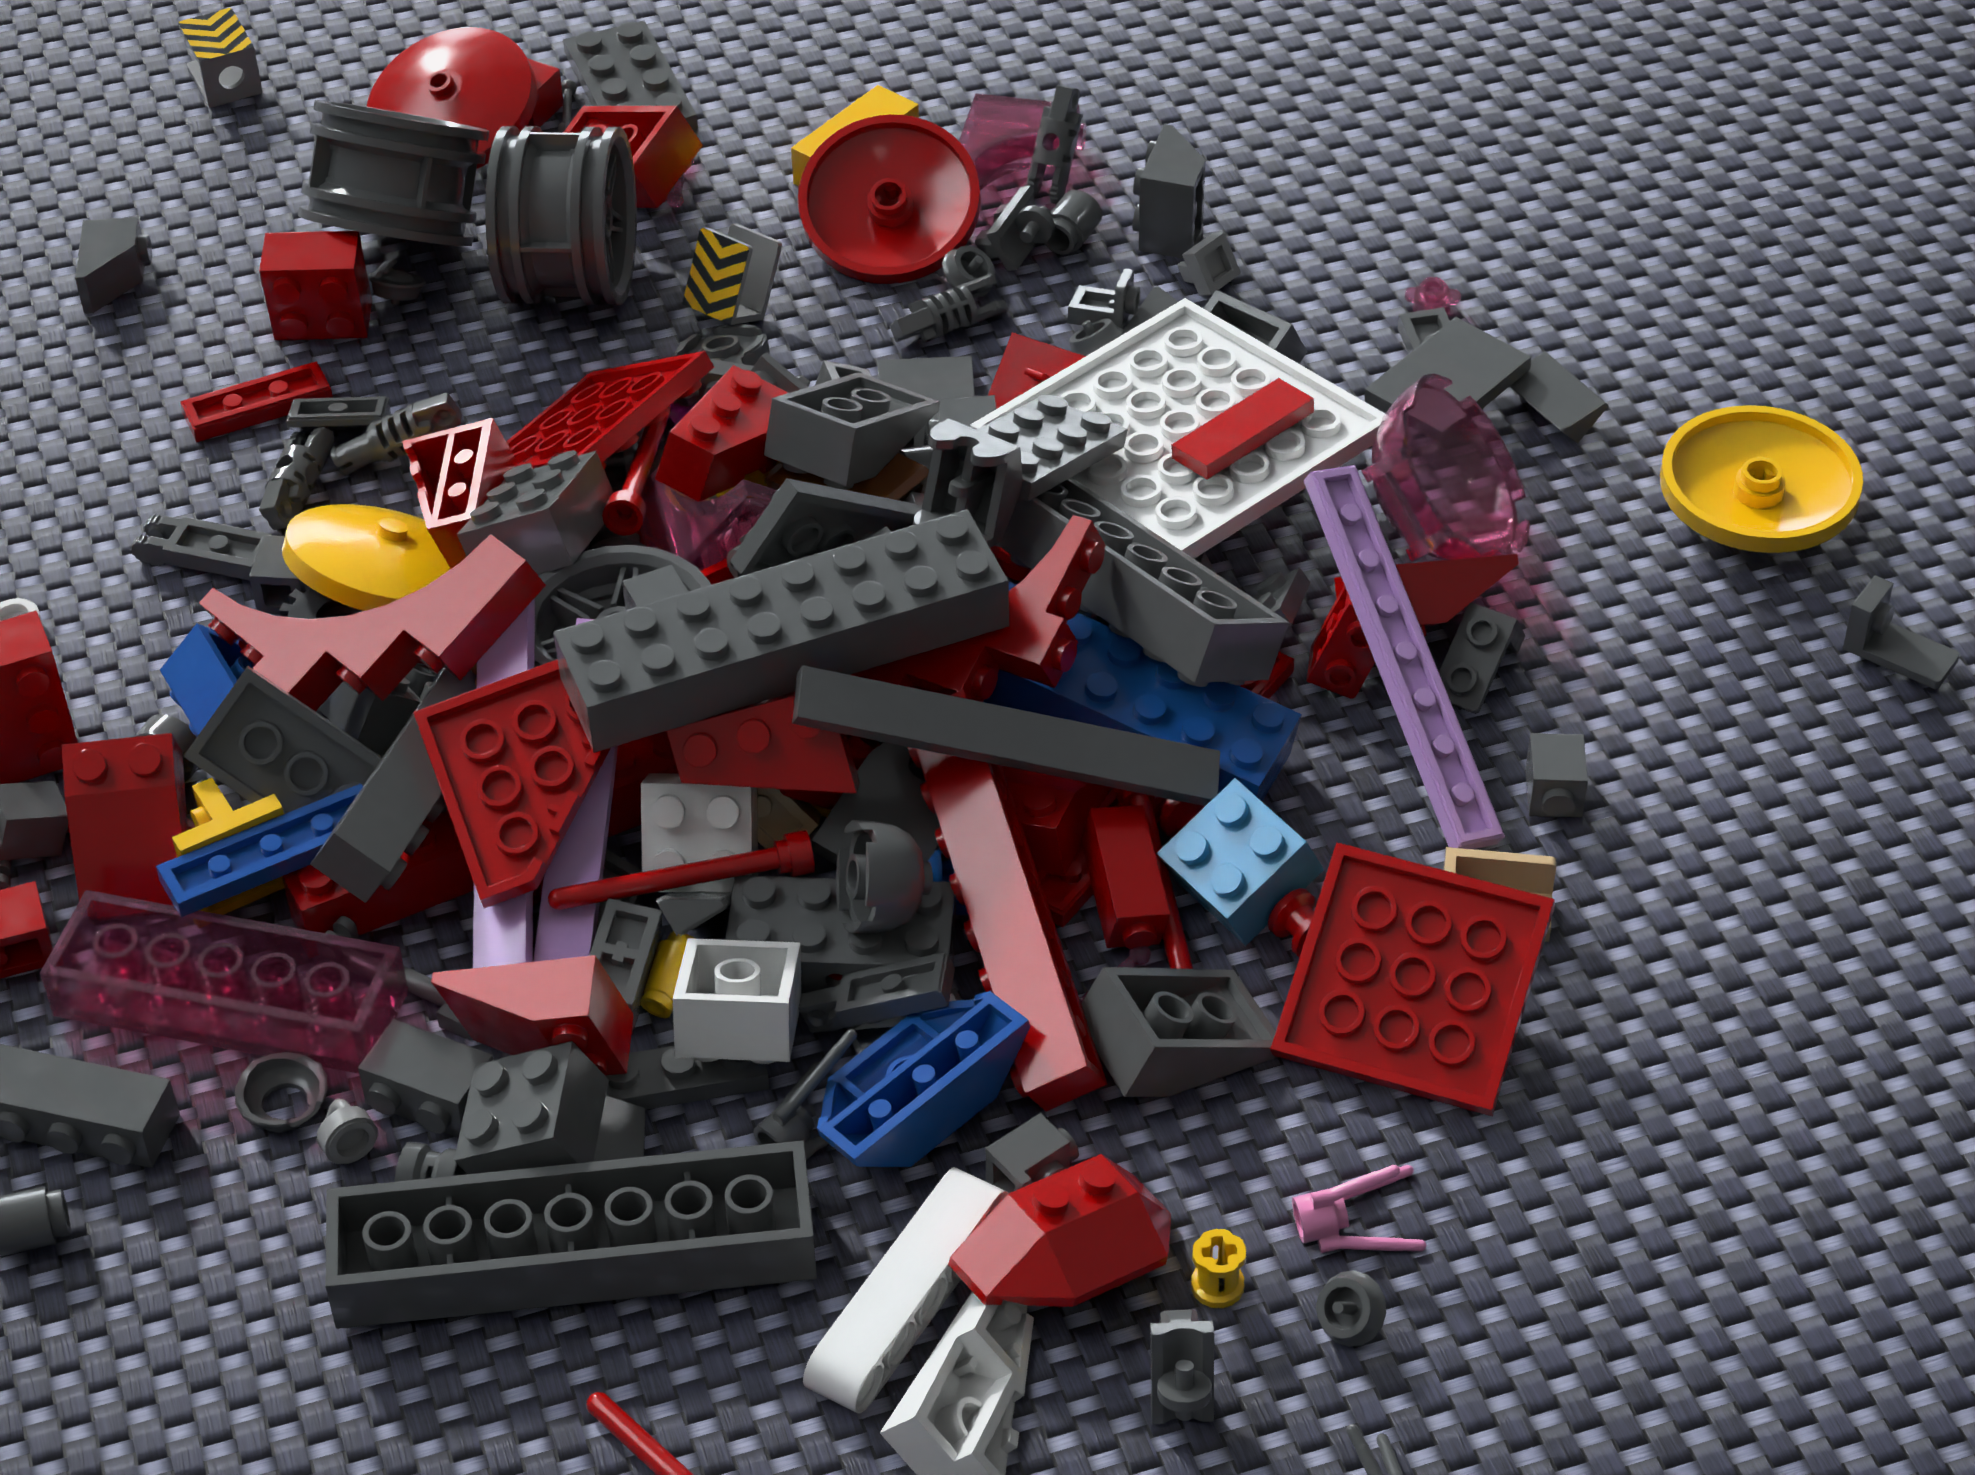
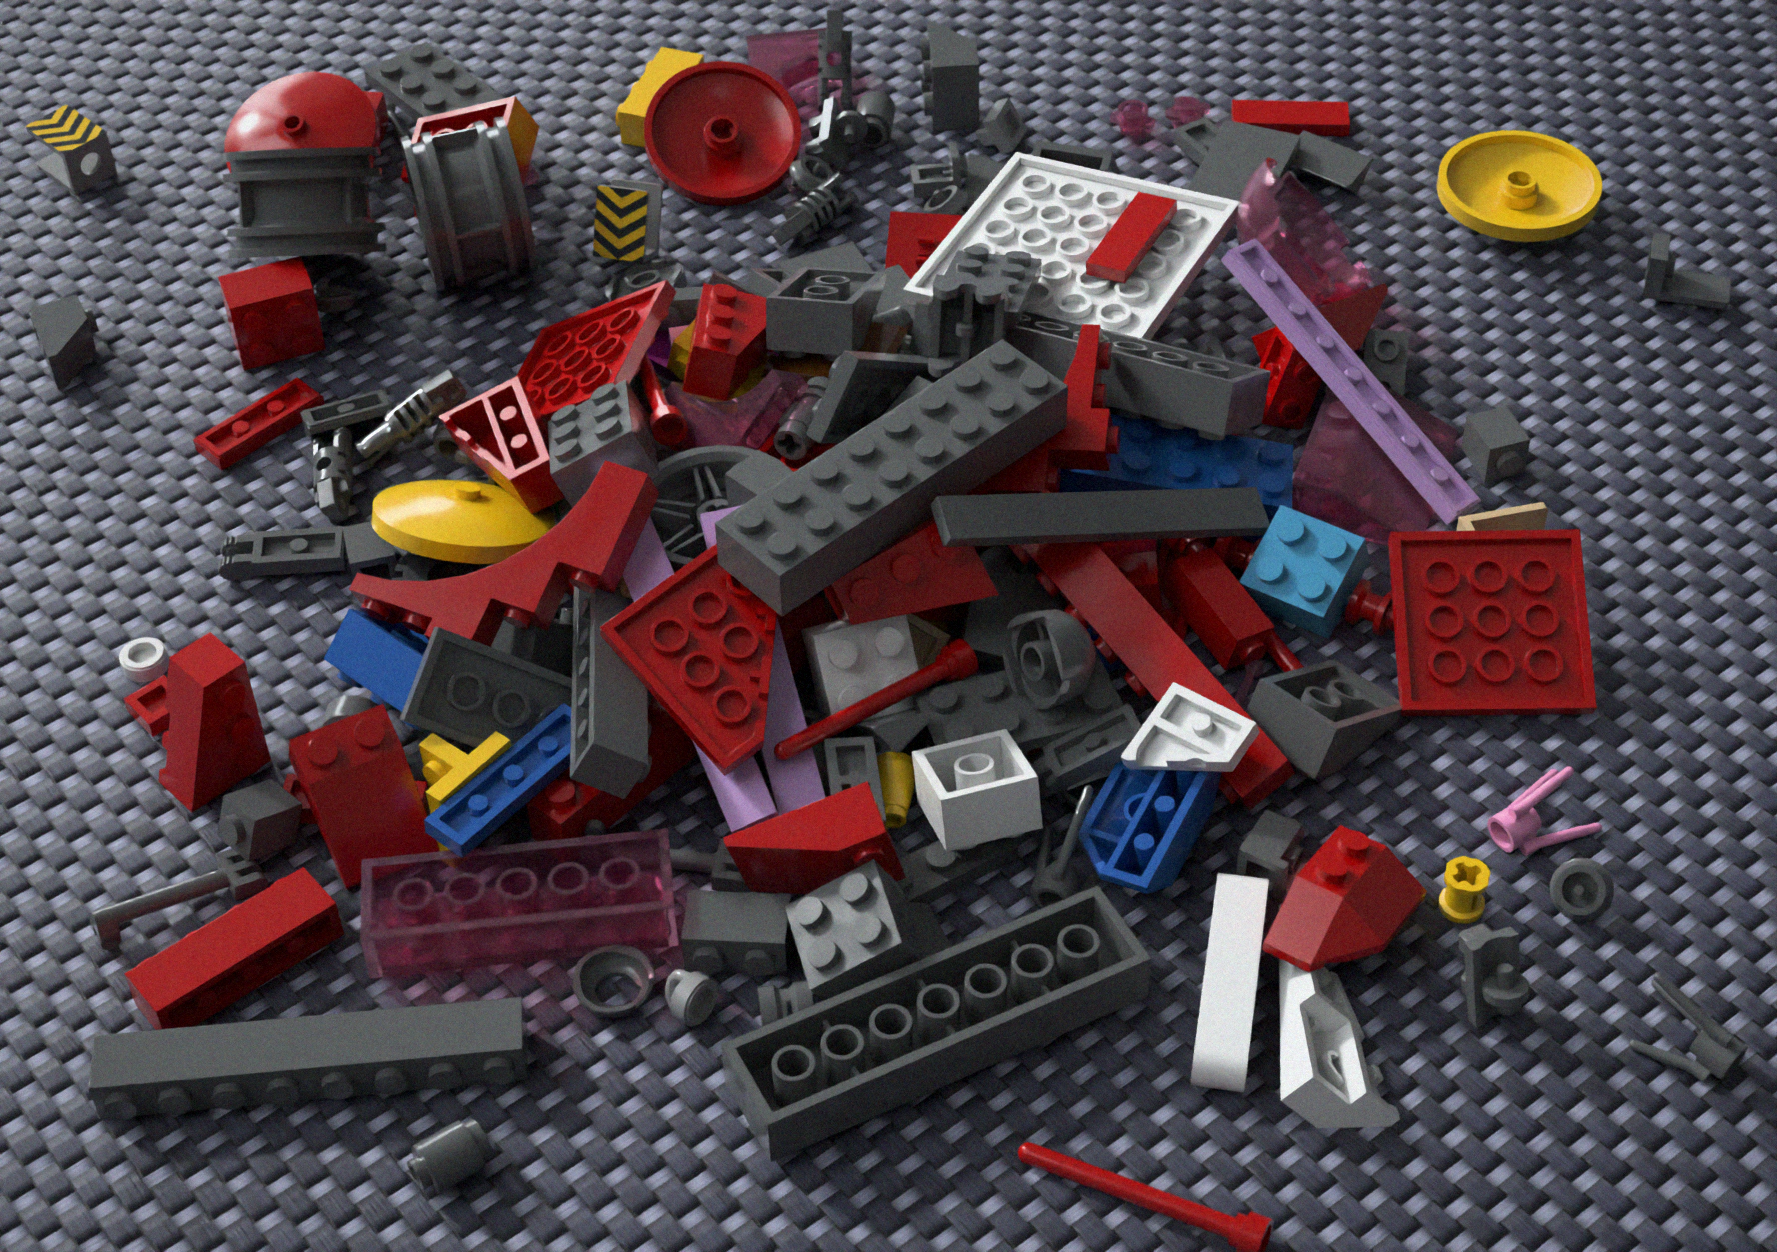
camera: 20 degrees left, 0 degrees up
none -> clear pink plate [1110,100,1155,135]
none -> white wing [1121,682,1260,772]
none -> red tile [1231,100,1350,136]
none -> clear pink slope [1292,381,1458,546]

